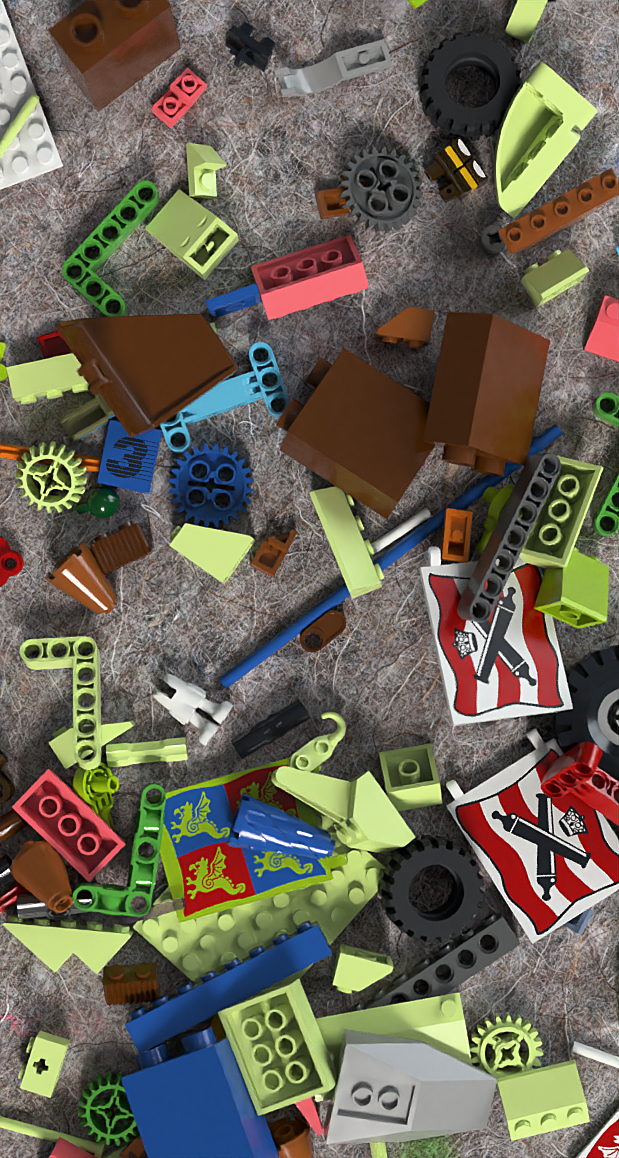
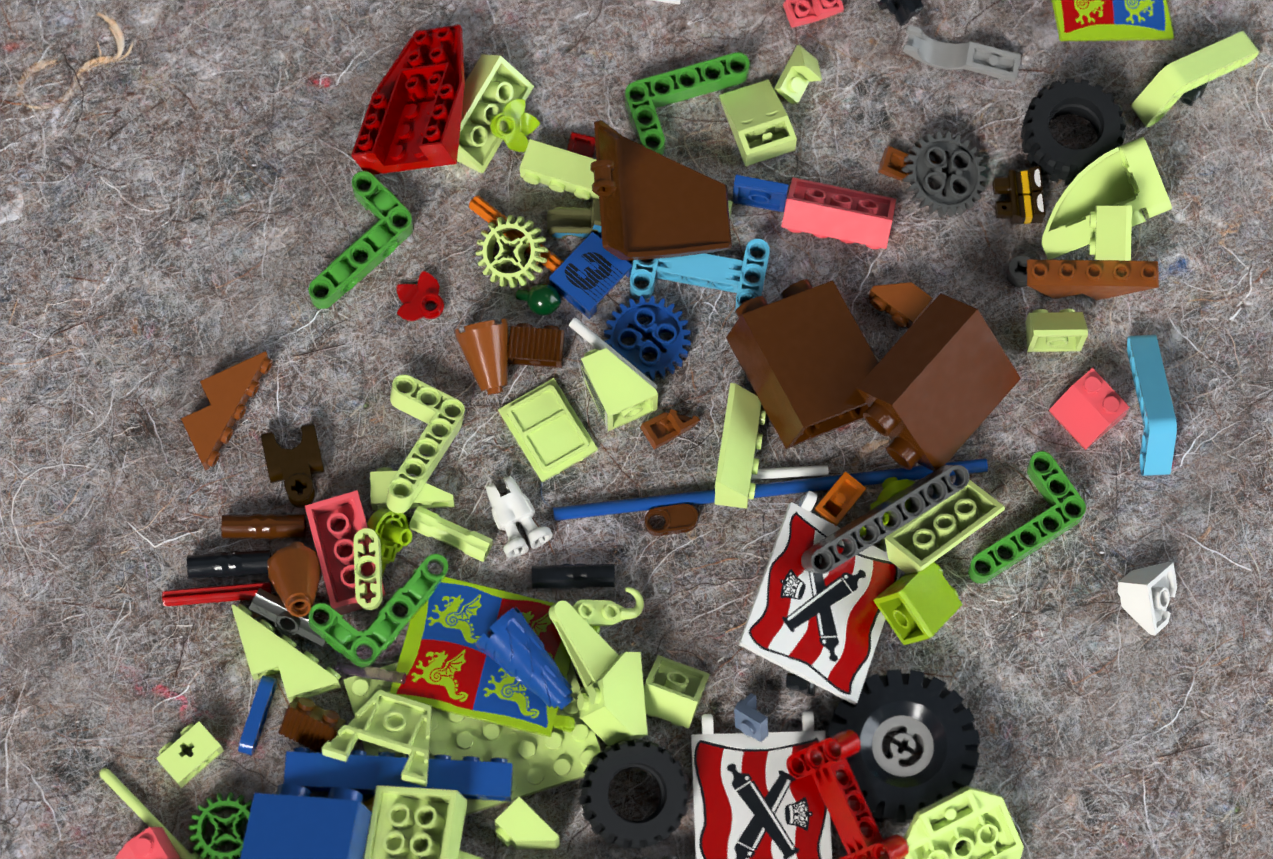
camera: 25 degrees right, 15 degrees down
none -> blue beam [238,675,277,756]
none -> yellowish green wing [322,690,432,787]
none -> yellowish green beam [353,528,383,610]
none -> yellowish green piece [498,378,598,482]
none -> white bar [569,318,658,389]
none -> sand blue bracket [734,693,768,742]
none -> yellowish green slope [1089,206,1132,261]

